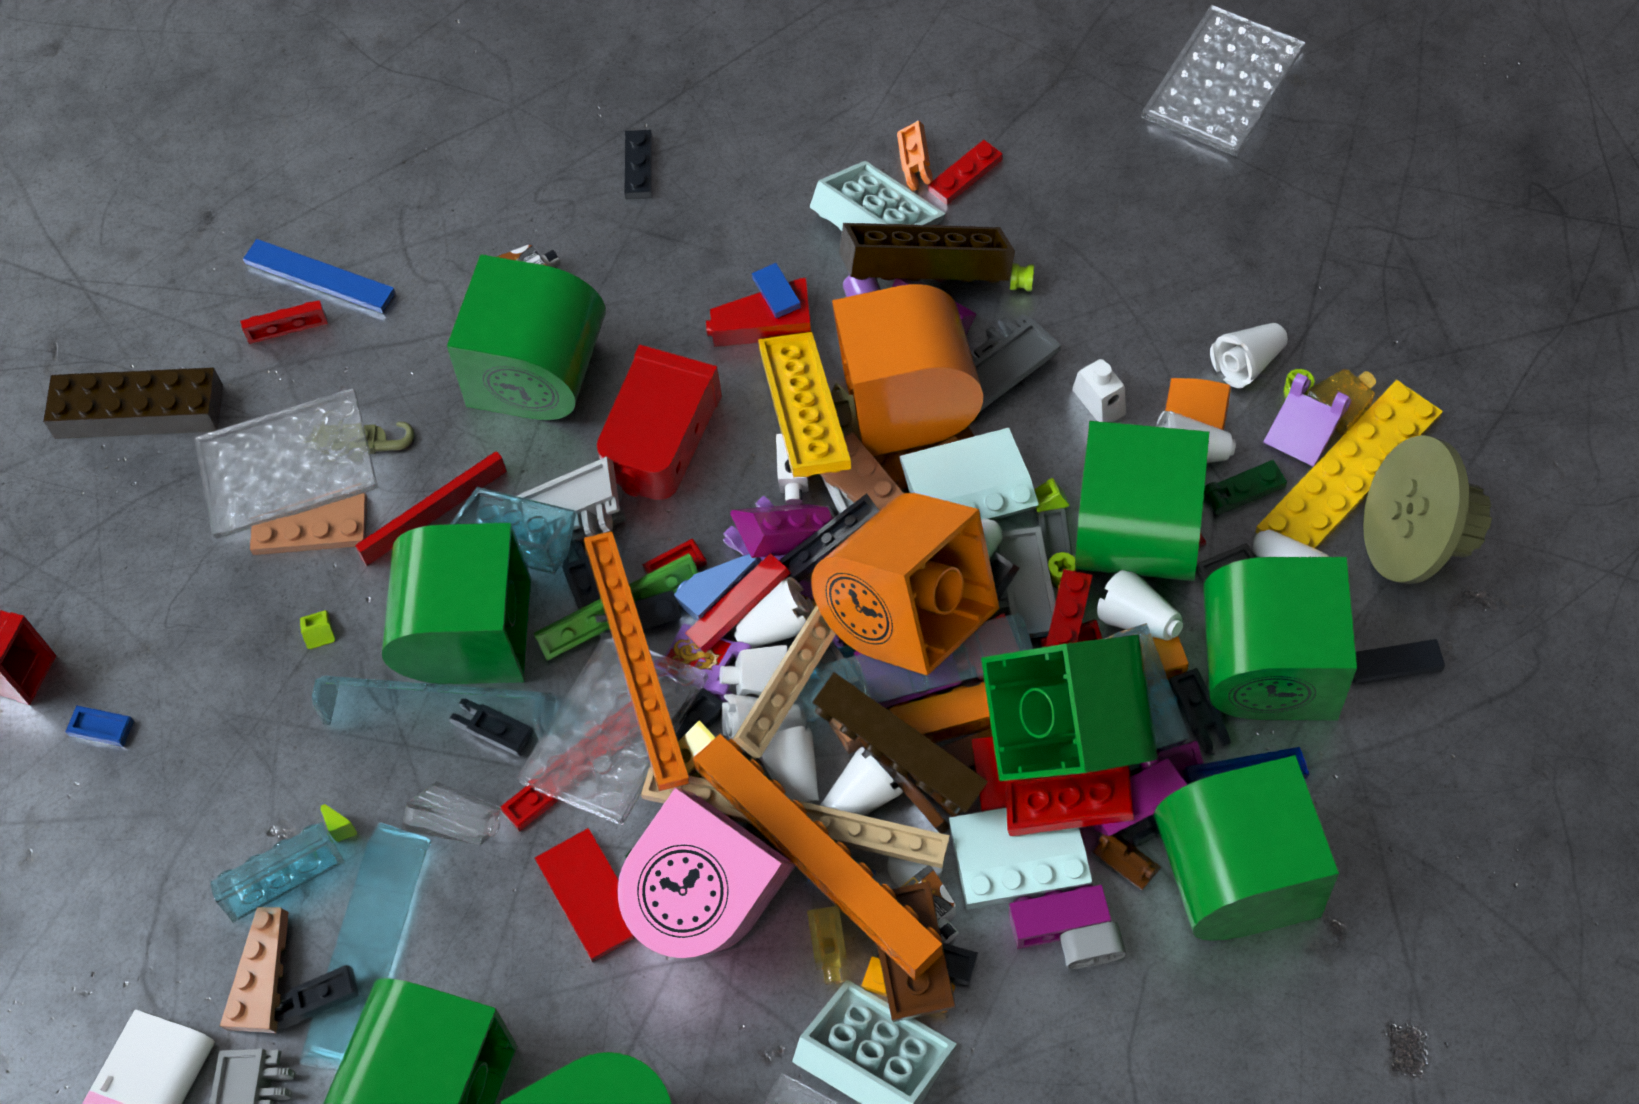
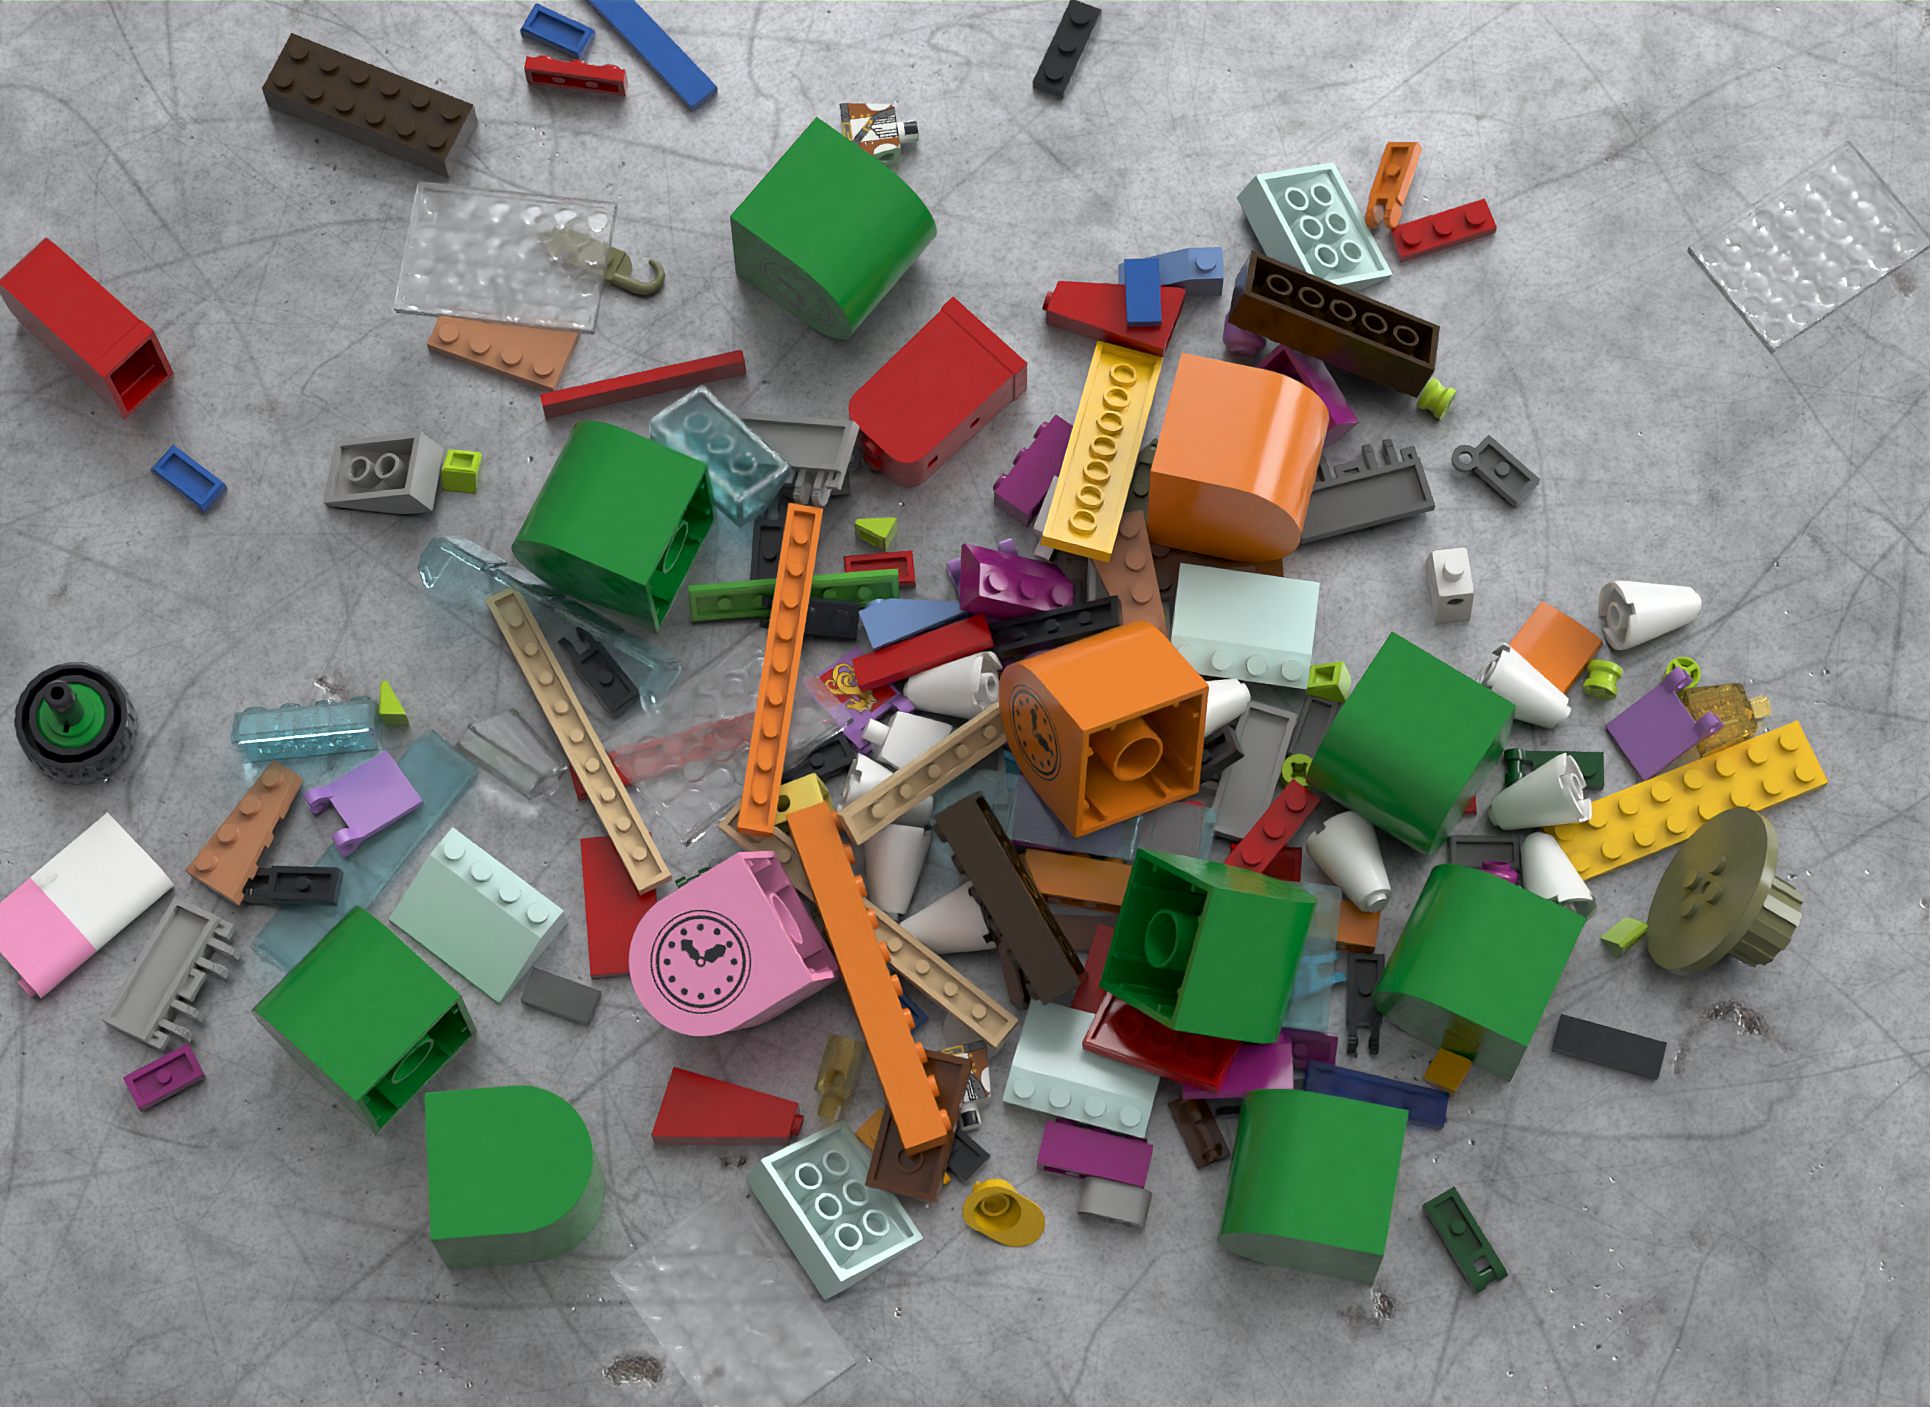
camera: 20 degrees right, 10 degrees up
none -> black wheel [14,662,138,784]
none -> medium lavender flag [303,750,424,857]
none -> light grey slope [323,431,444,514]
none -> light aqua slope [389,827,568,1005]
none -> tan plate [485,584,672,896]
none -> blue tile [520,3,595,60]
none -> dark grey tile [520,967,601,1027]
none -> red slope [651,1067,804,1145]
none -> lime slope [855,517,898,551]
none -> yellow piece [962,1178,1045,1247]
none -> magenta brick [993,414,1073,528]
none -> medium blue slope [1118,247,1224,296]
none -> light orange slope [1422,1048,1473,1097]
none -> dark green plate [1422,1186,1508,1295]
none -> dark grey hinge [1451,435,1540,508]
none -> white cone [1488,753,1592,831]
none -> lime wheel [1582,659,1623,700]
none -> lime slope [1601,917,1648,958]

